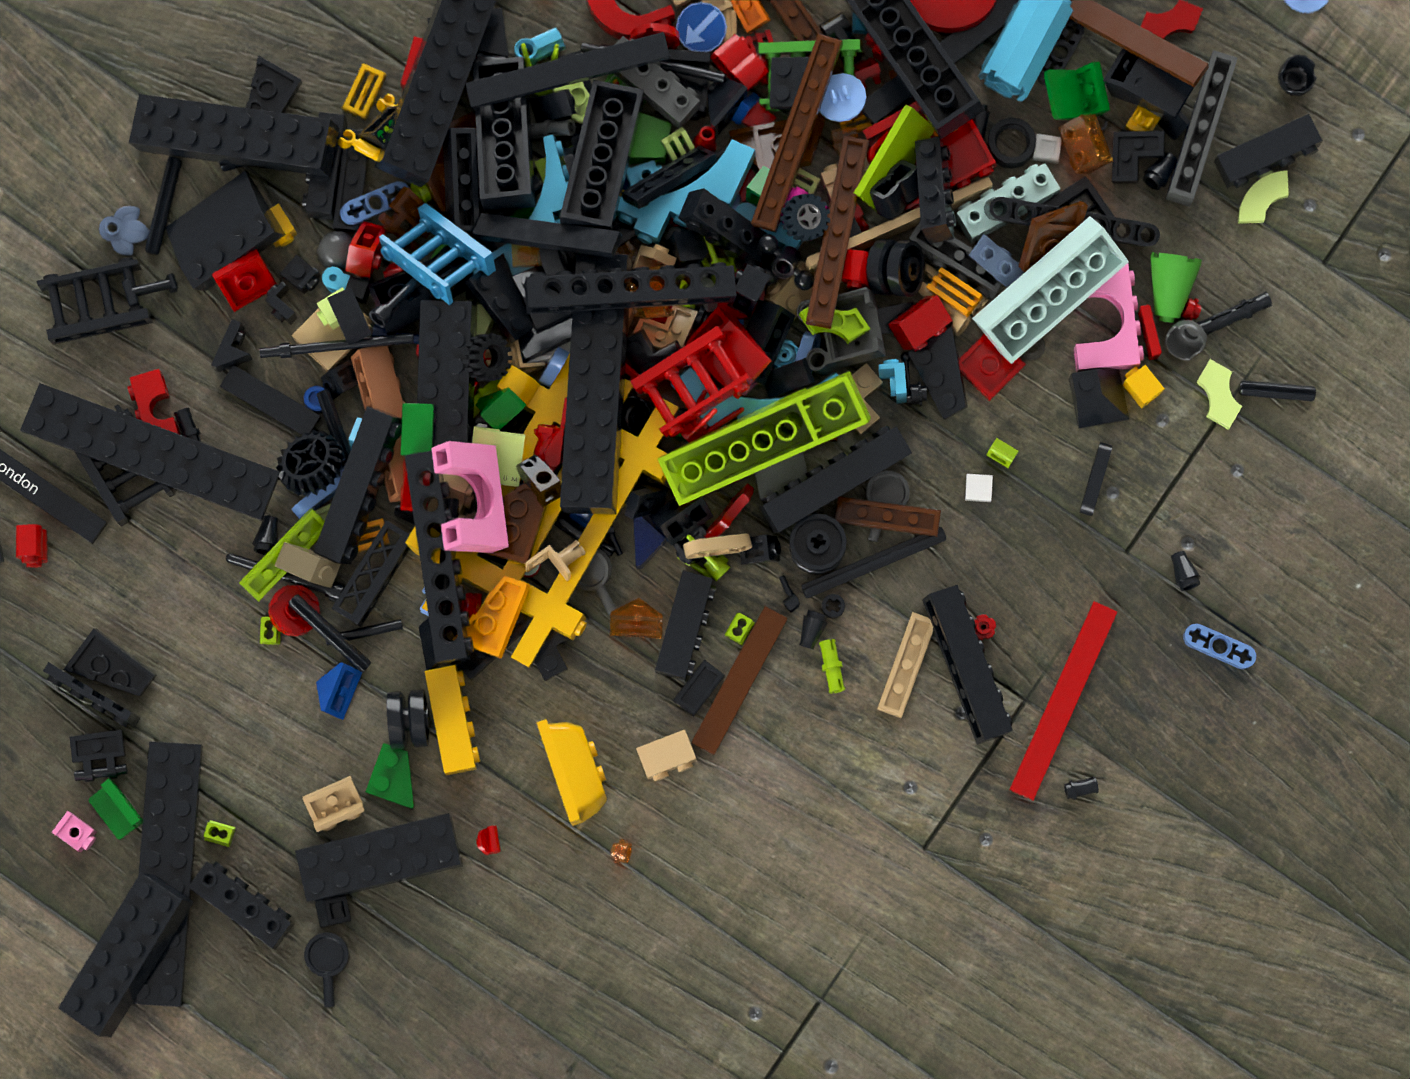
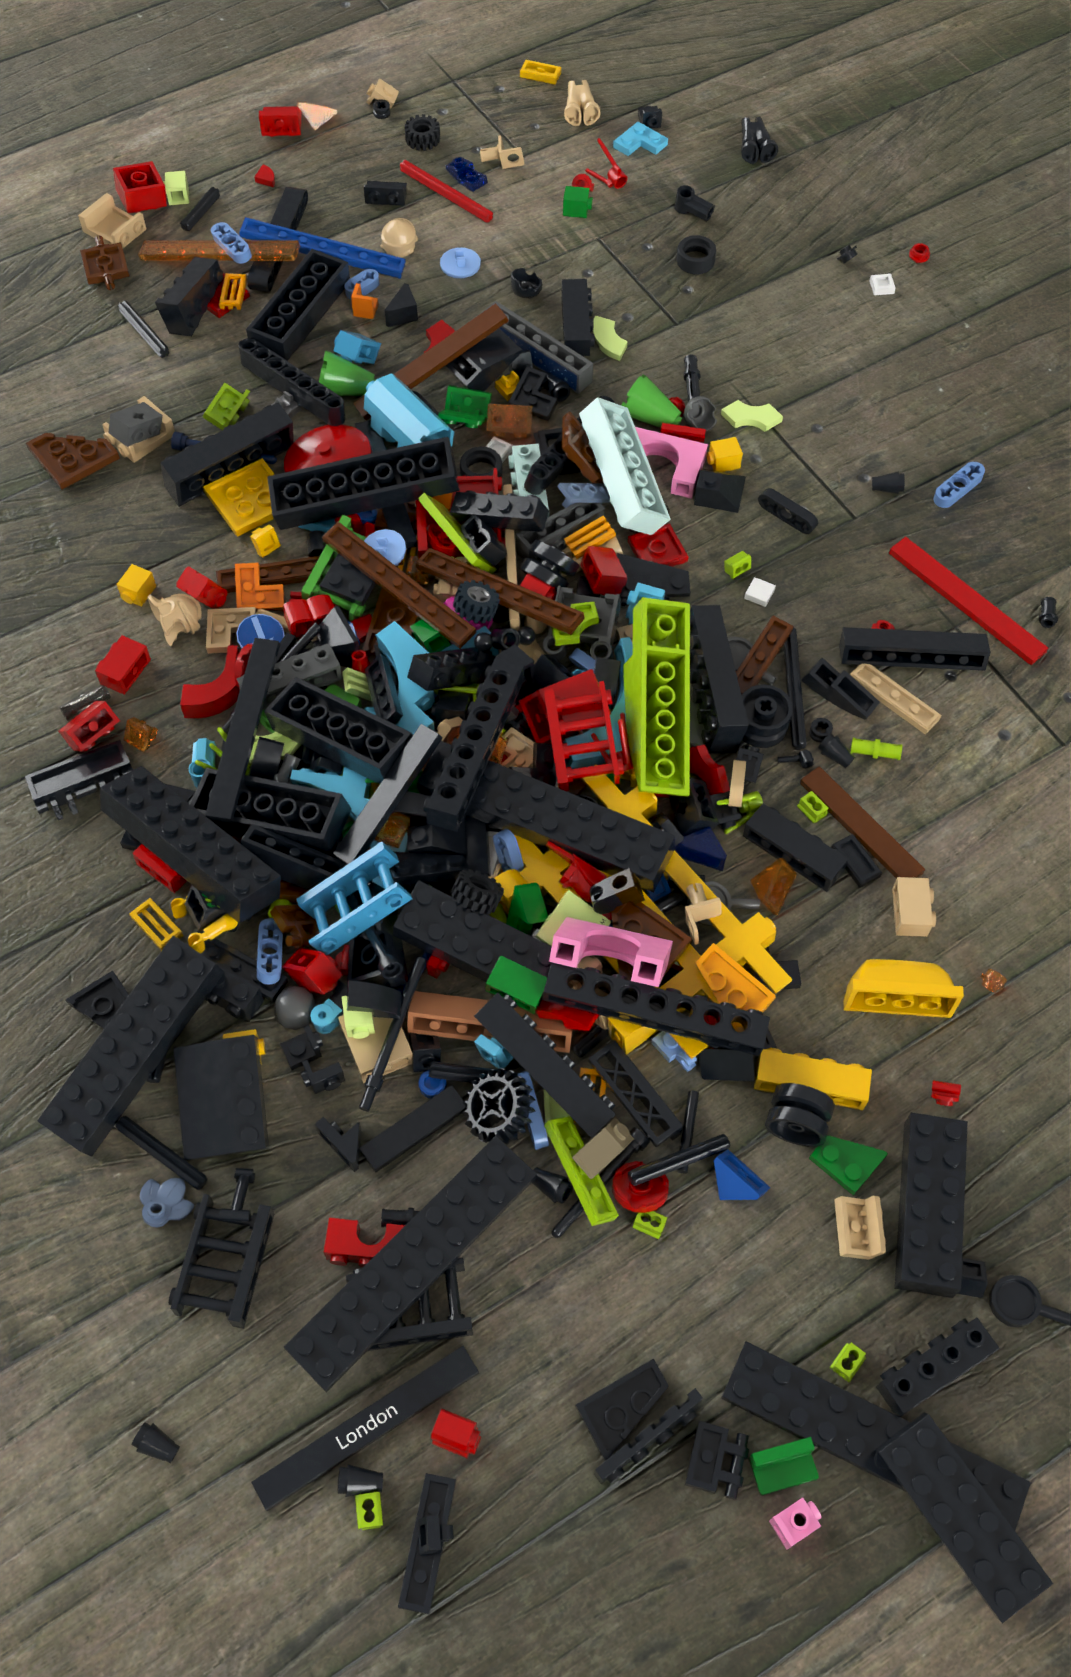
camera: 70 degrees left, 20 degrees down
red tile [212,249,277,312] -> none
black axle [1239,381,1316,401] -> none
none -> black slope [801,658,880,720]

